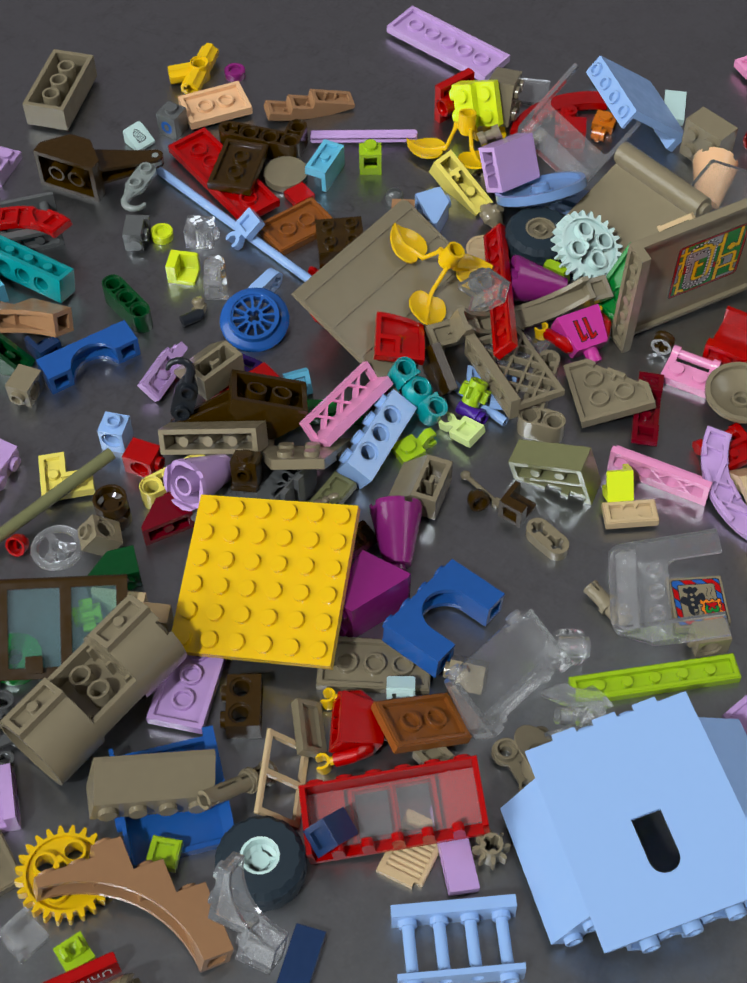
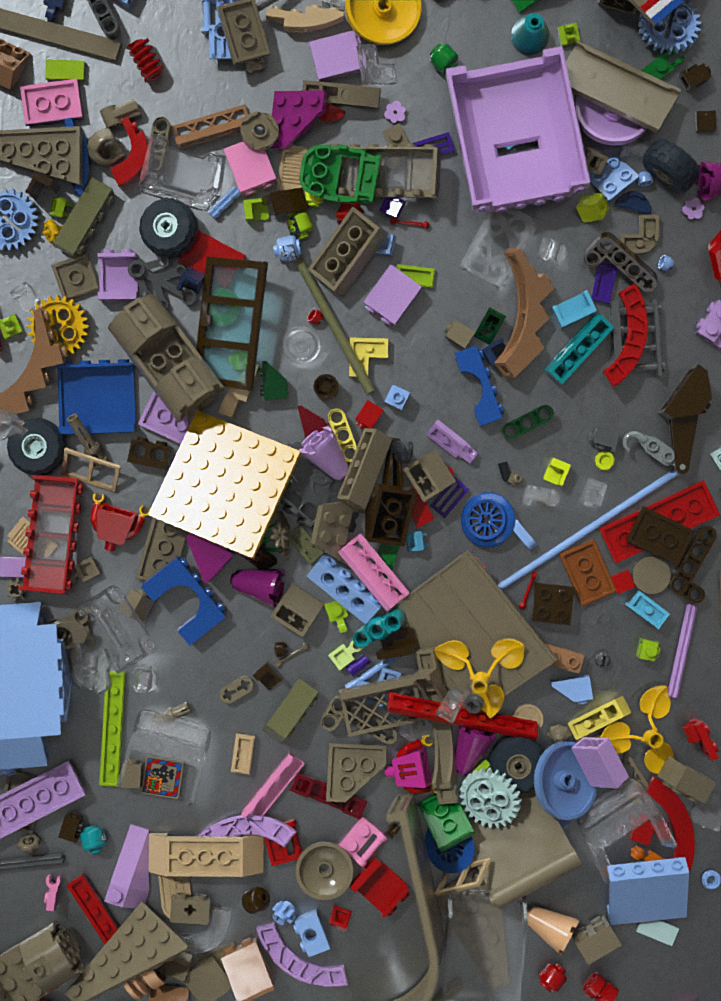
camera: 100 degrees right, 35 degrees up
dark tan brick [78,514,123,556] -> none
dark tan slope [86,749,216,821] -> none
lime tile [146,835,184,873] -> none
light blue plate [225,208,265,250] -> none
dark brown brick [230,449,263,493] -> none
dark tan tile [291,698,328,758] -> none
dark blue panel [303,807,358,858] -> none
dark orange tile [371,692,472,754] -> none
red plate [373,311,425,365] -> none
light aqua slope [386,676,415,700] -> none
neon yellow plate [449,80,504,128] -> none
lime gear [458,377,492,408] -> none
dark tan plate [476,124,503,146] -> none
neon yellow panel [602,463,634,502] -> none

